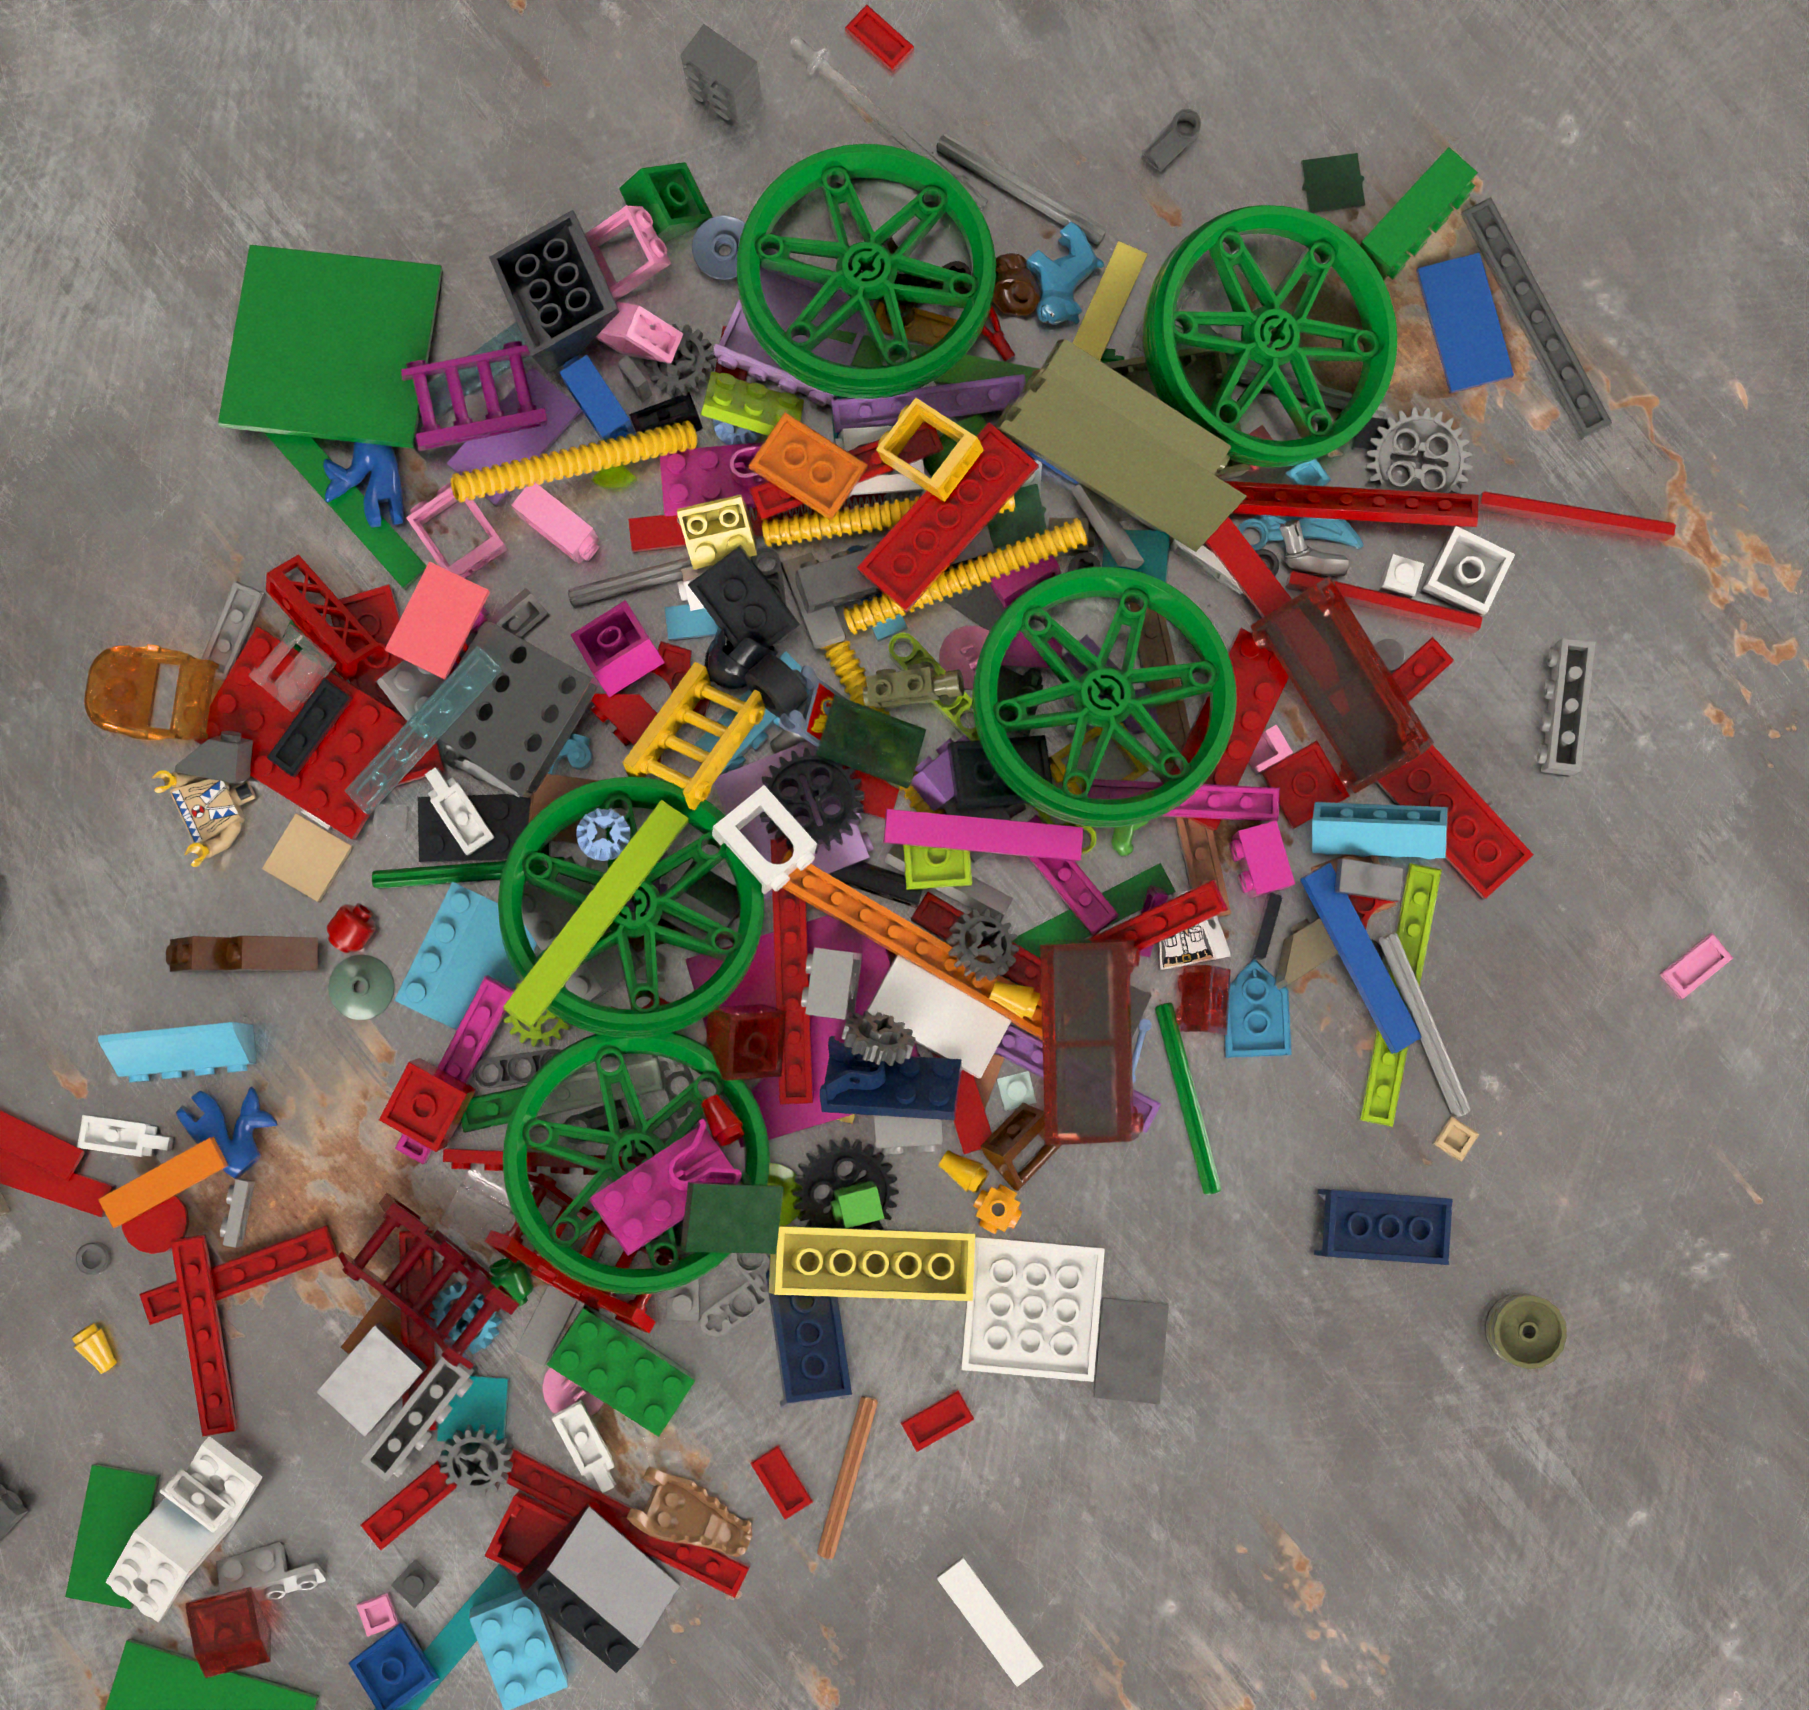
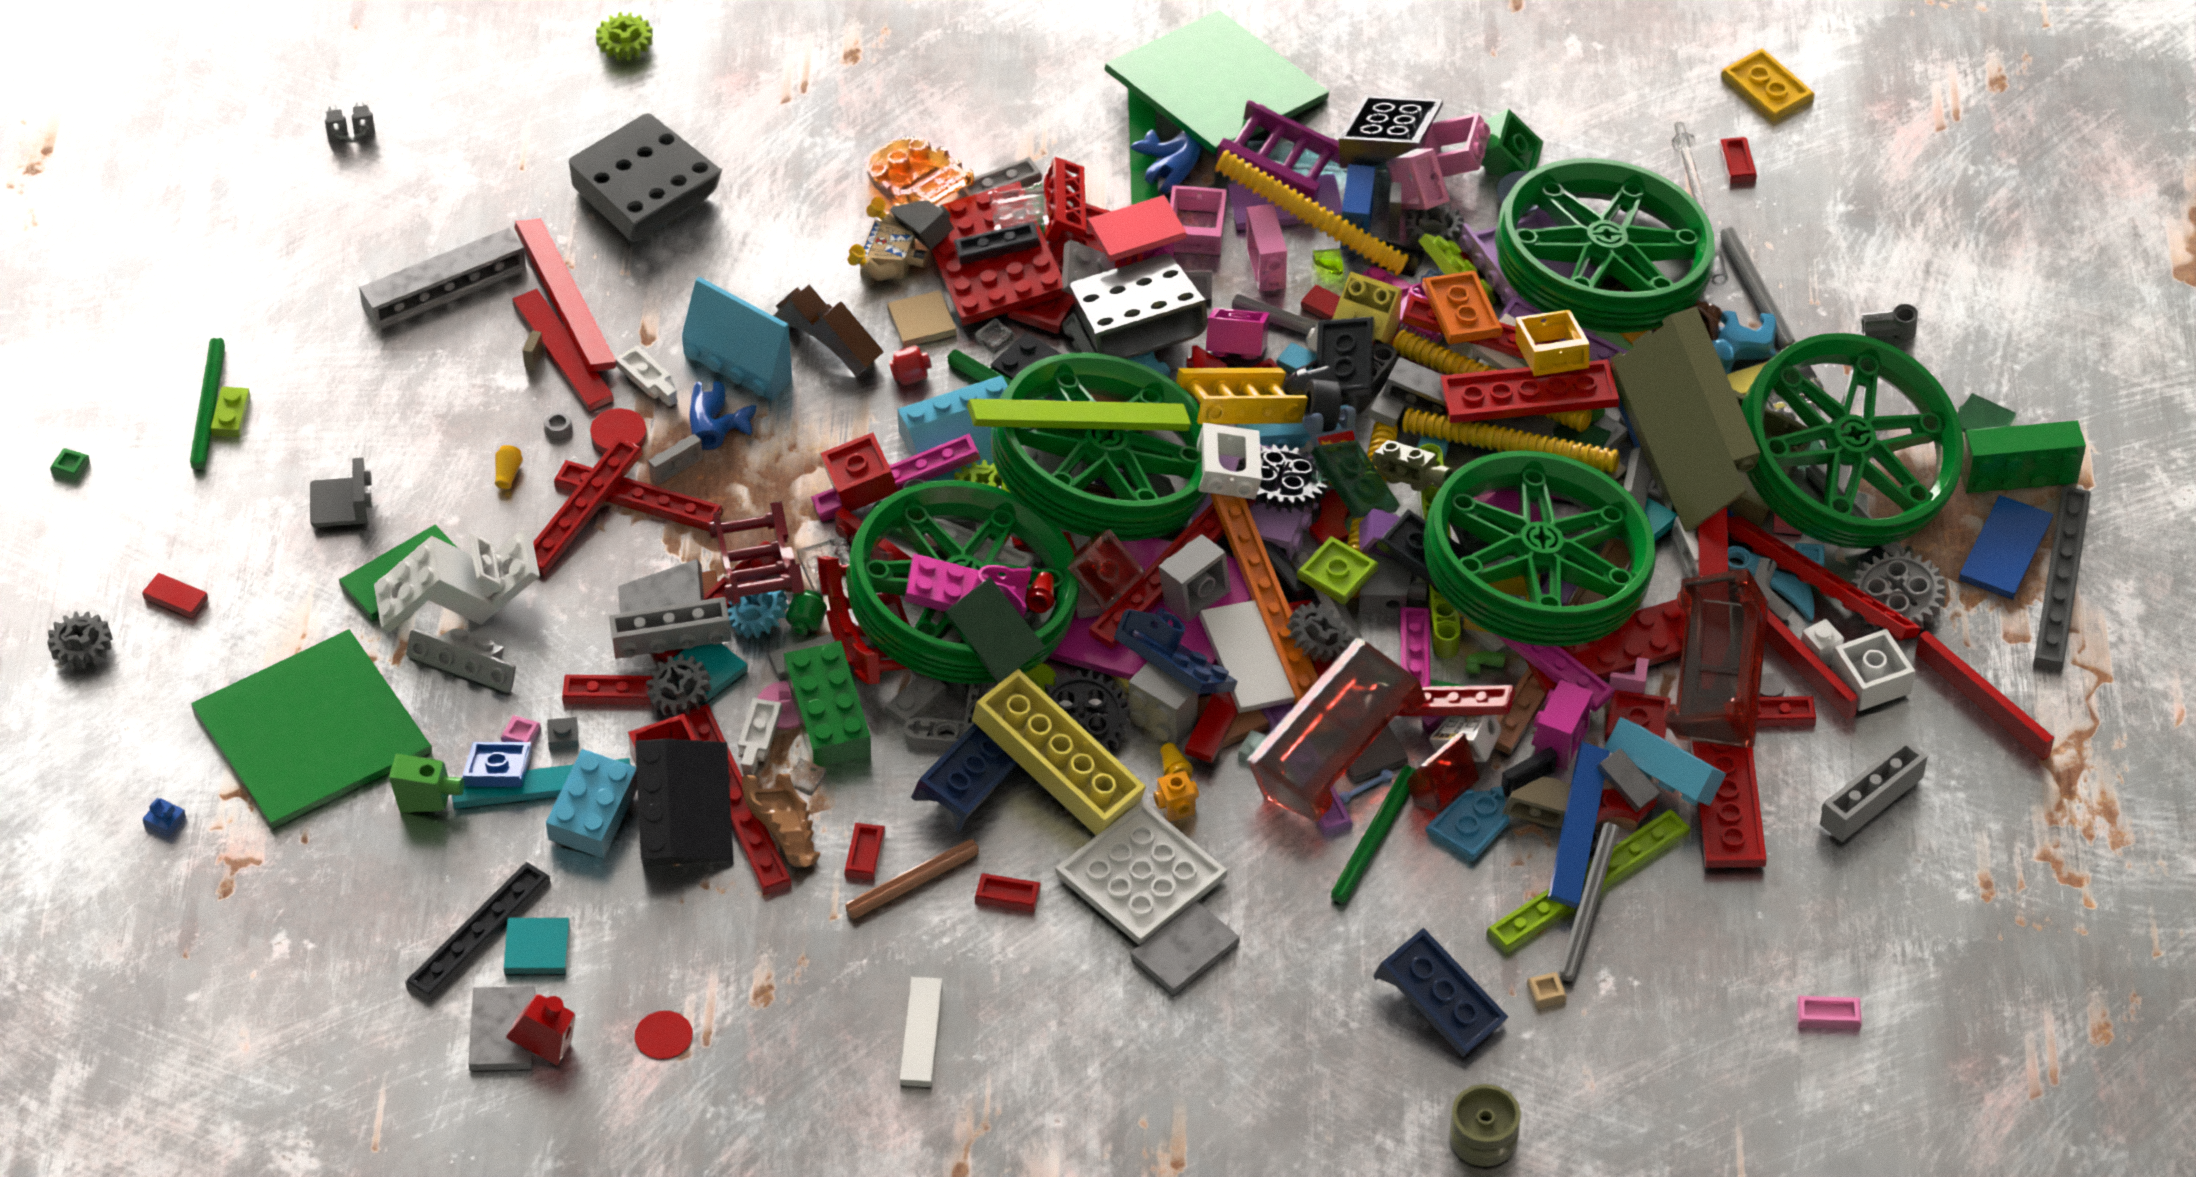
camera: 40 degrees right, 35 degrees down
orange tile [98,1137,229,1229] -> none
clear red slope [185,1587,271,1678] -> none
sand green dish [328,955,394,1020] -> none
clear light blue tile [345,646,502,814] -> none
white hinge [425,767,495,856] -> none
light blue gear [576,808,630,861] -> none
dark grey brick [681,24,761,123] -> none
bright green brick [830,1181,884,1229] -> none
dark grey gear [841,1011,916,1066] -> none
dark pink tile [883,809,1083,861] -> none
reddish brown tile [980,1103,1061,1191] -> none
yellow cone [989,980,1040,1018] -> none

